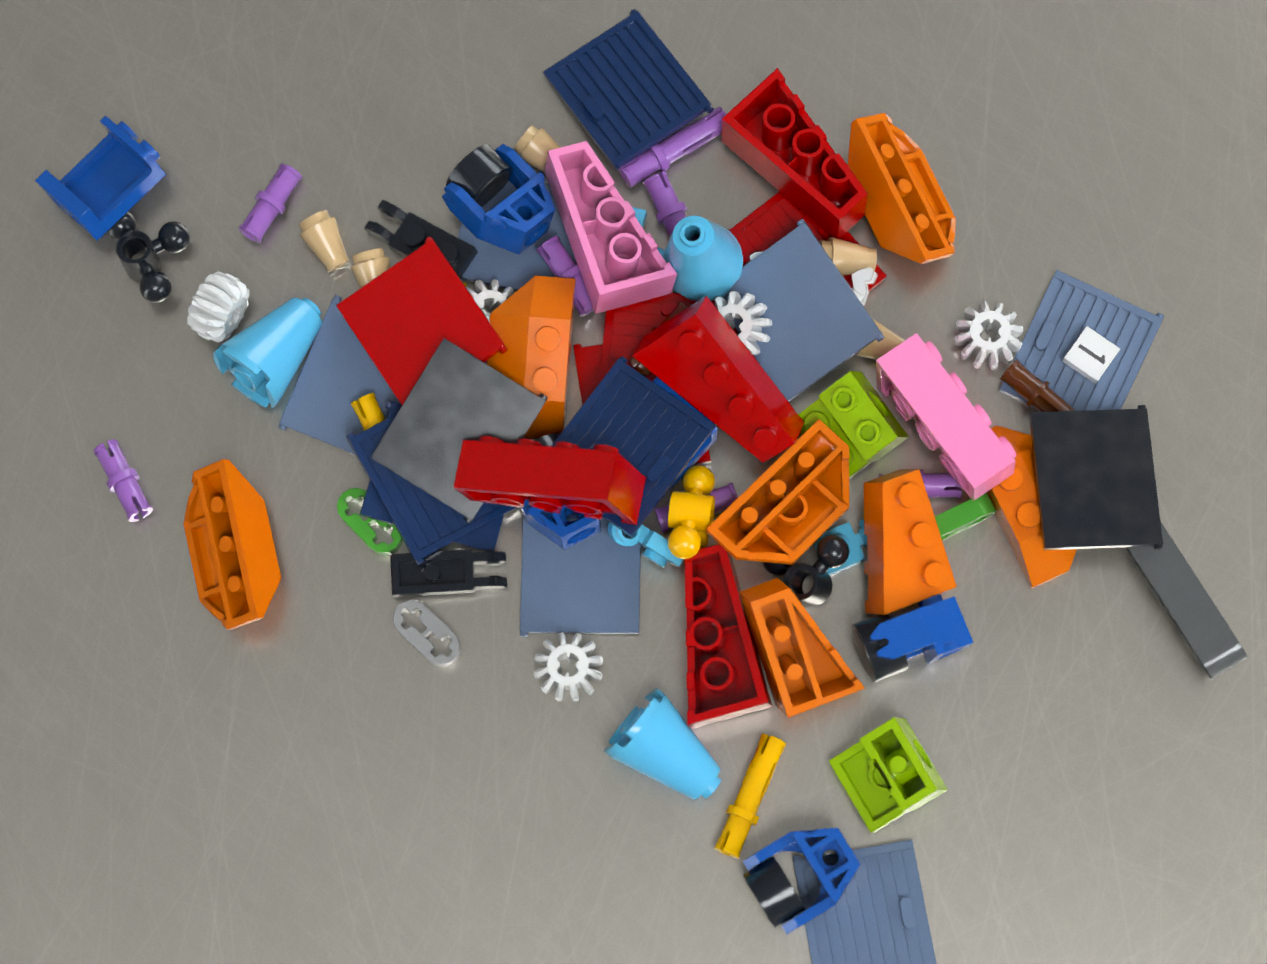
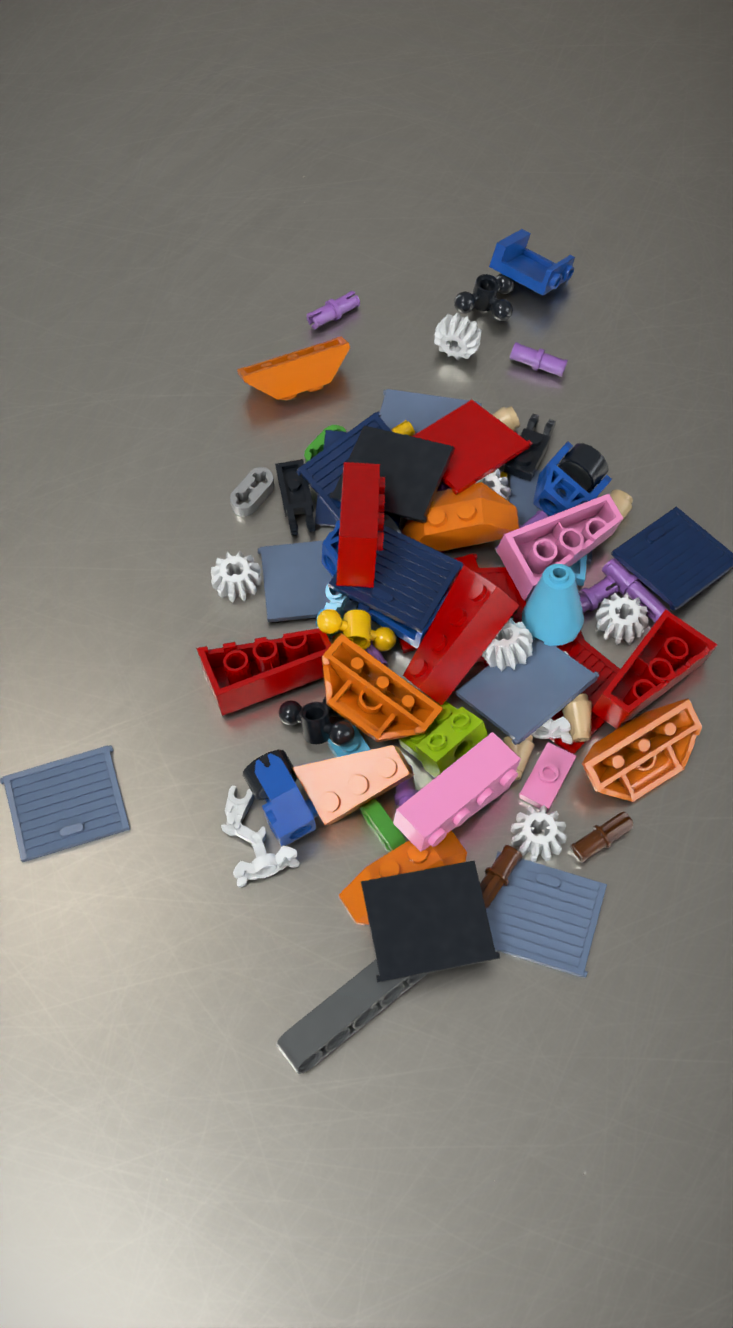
camera: 80 degrees right, 15 degrees down
medium azure cone [213,298,322,408] -> none
tan cone [299,210,350,273] -> none
medium azure cone [604,688,721,800] -> none
yellow pin [714,733,786,859] -> none
orange wedge [739,578,865,718] -> none
blue piece [743,828,860,934] -> none
lime brick [829,717,948,833] -> none
white tile [1062,326,1120,384] -> none
none -> white piece [221,785,300,888]
none -> bright pink plate [519,742,577,812]
none -> reddish brown axle [570,812,633,863]
none -> white gear [595,592,649,645]

